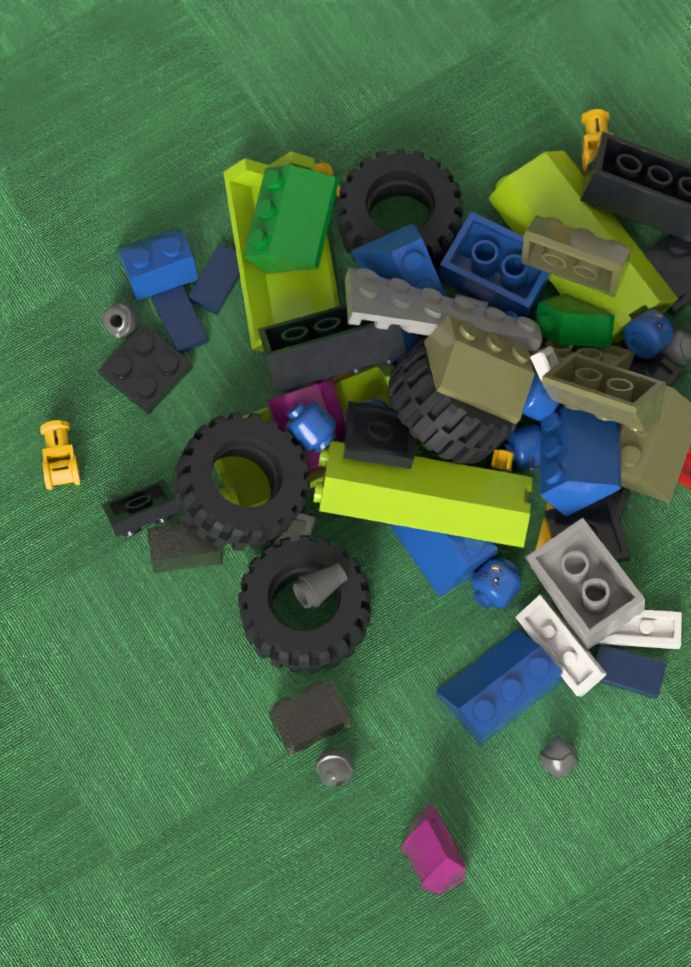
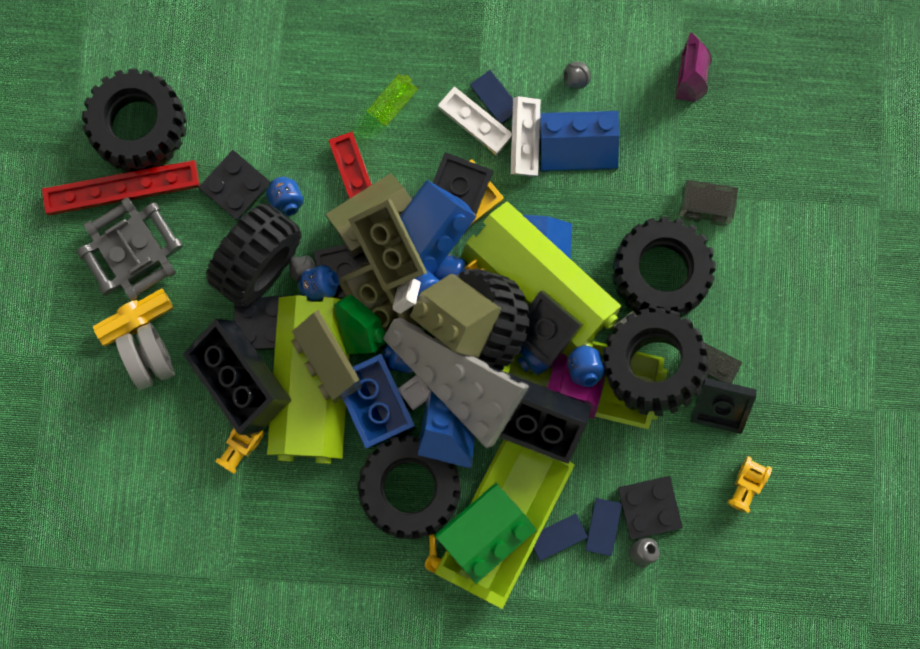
camera: 145 degrees left, 10 degrees up
blue slope [116,227,198,301] -> none
dark grey cone [293,563,347,609] -> none
dark grey piece [316,749,356,787] -> none
blue head [471,557,522,609] -> none
light grey slope [526,518,645,650] -> none

